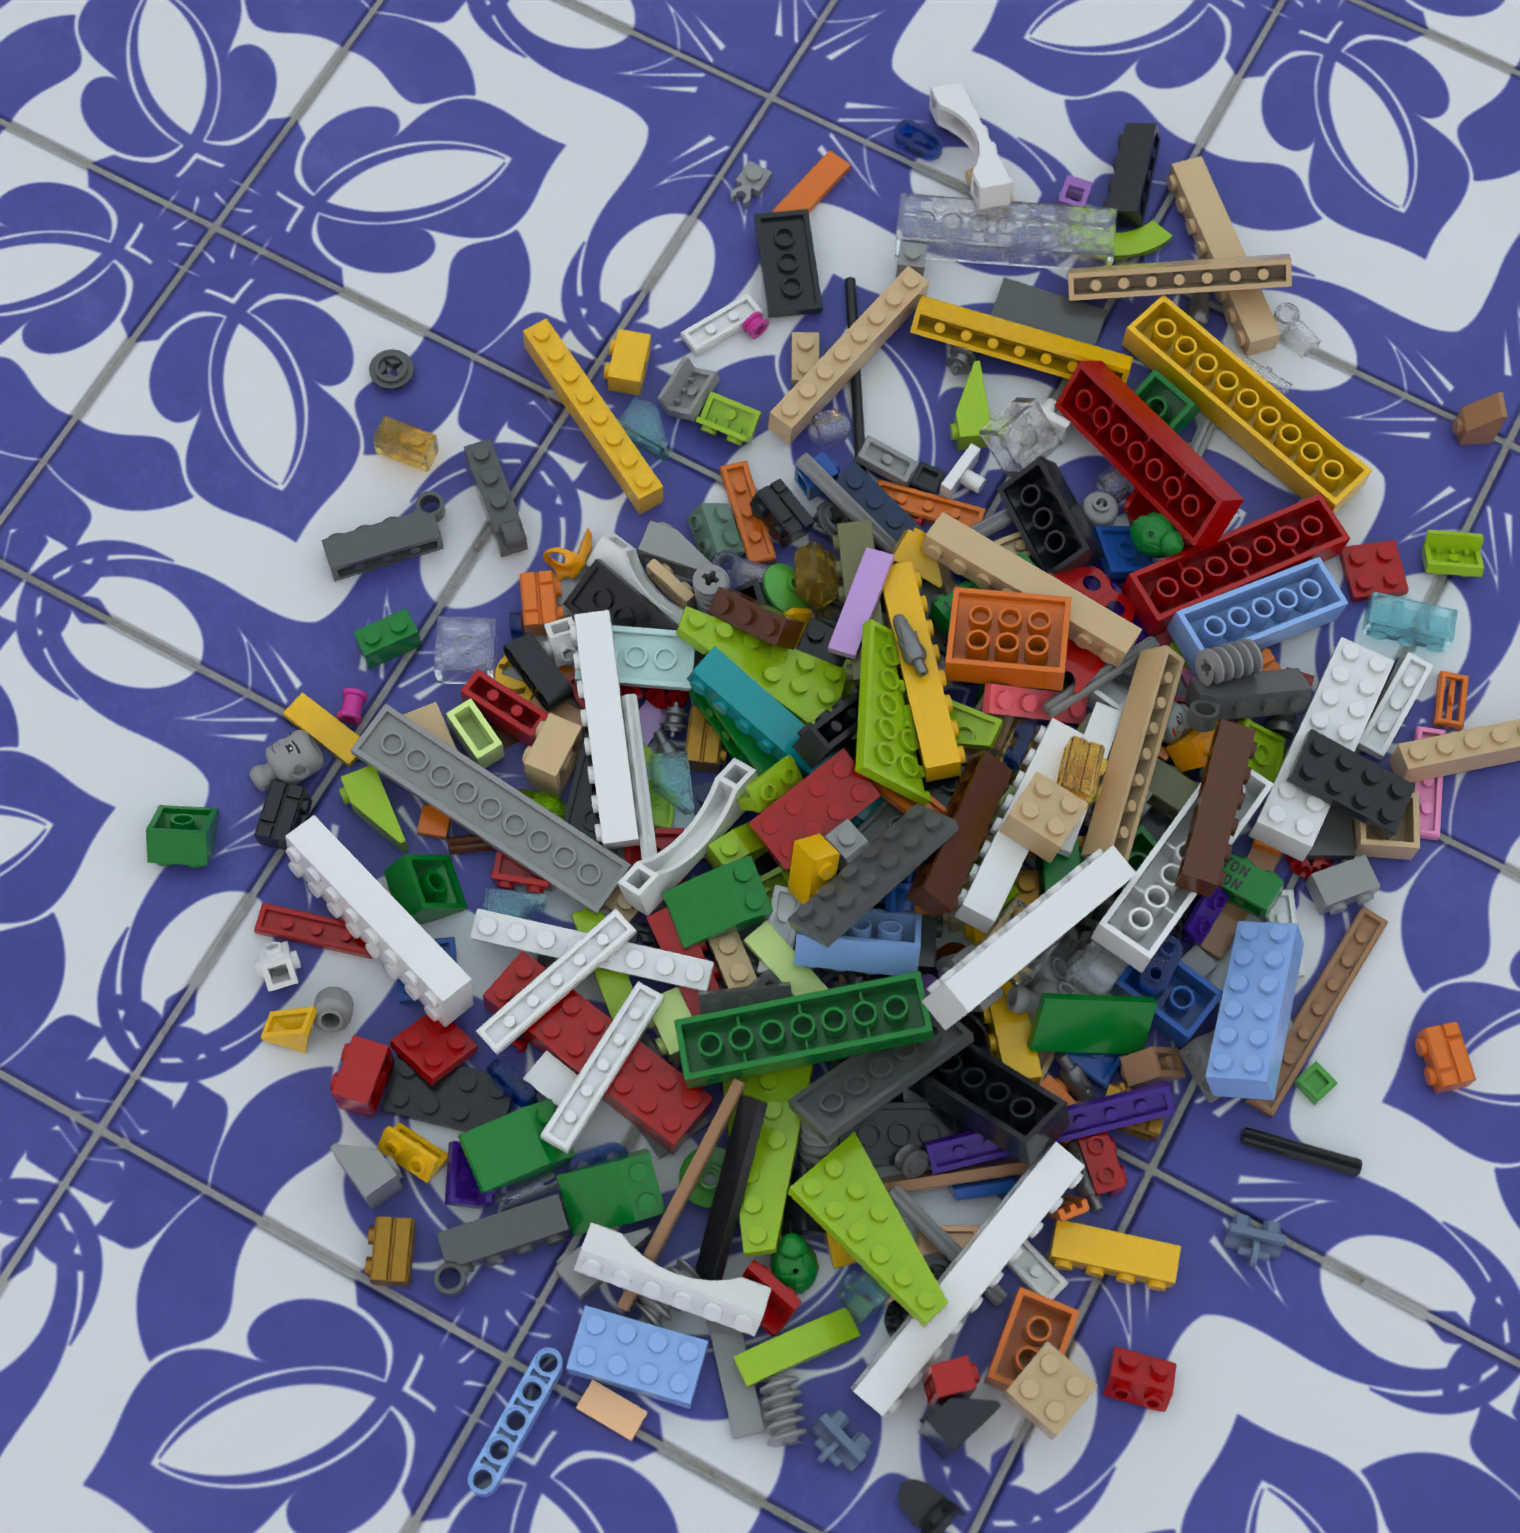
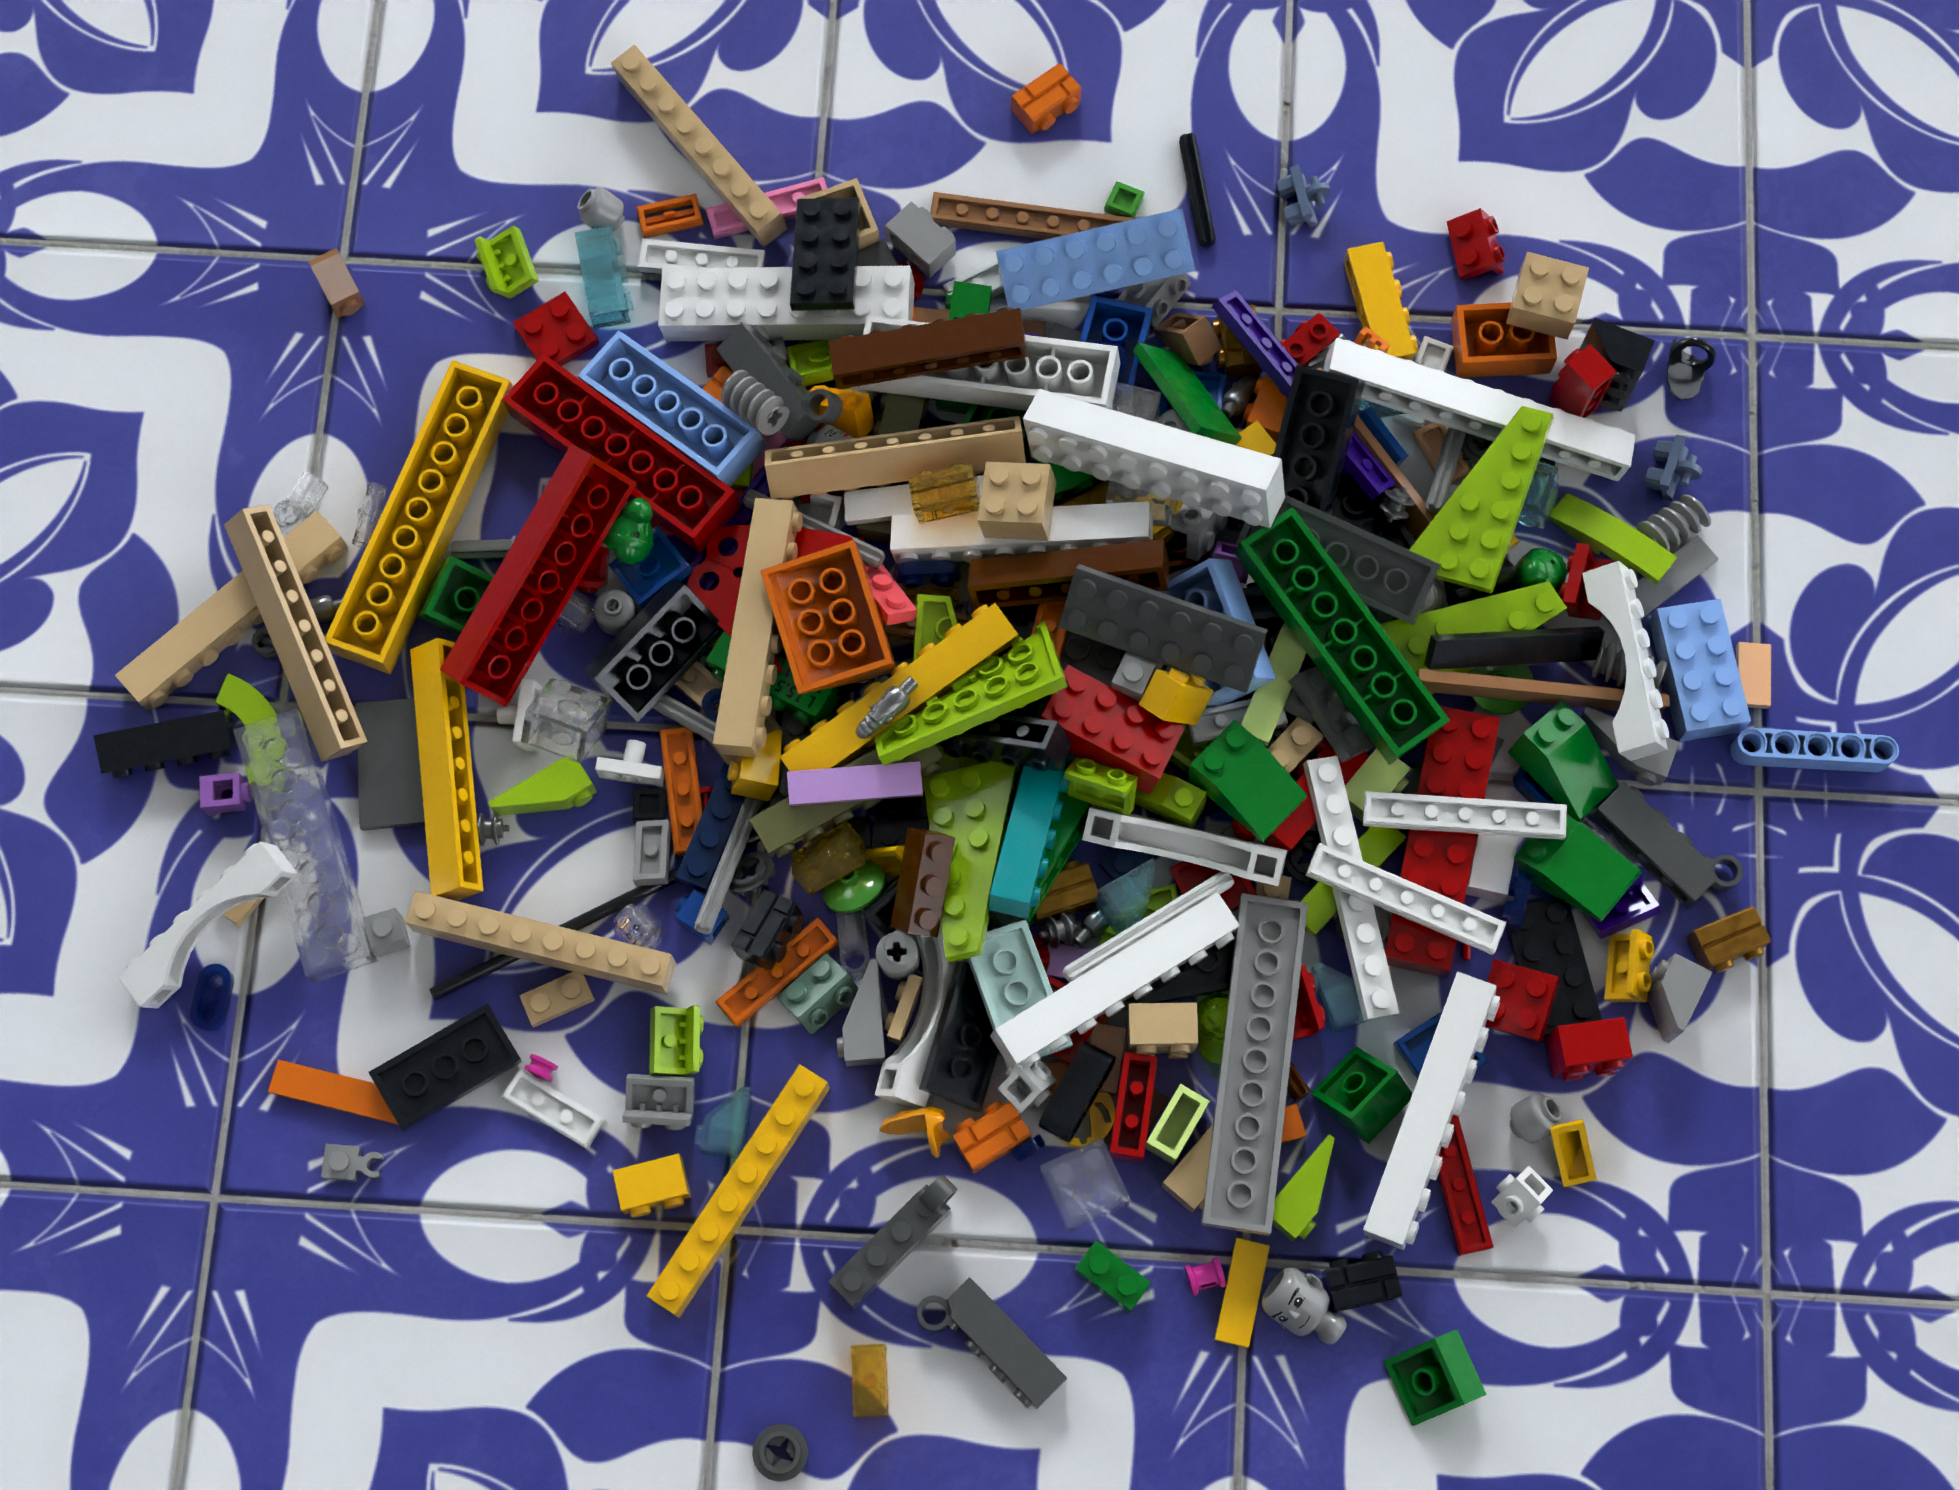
camera: 110 degrees left, 5 degrees up
none -> light grey head [577,187,625,234]

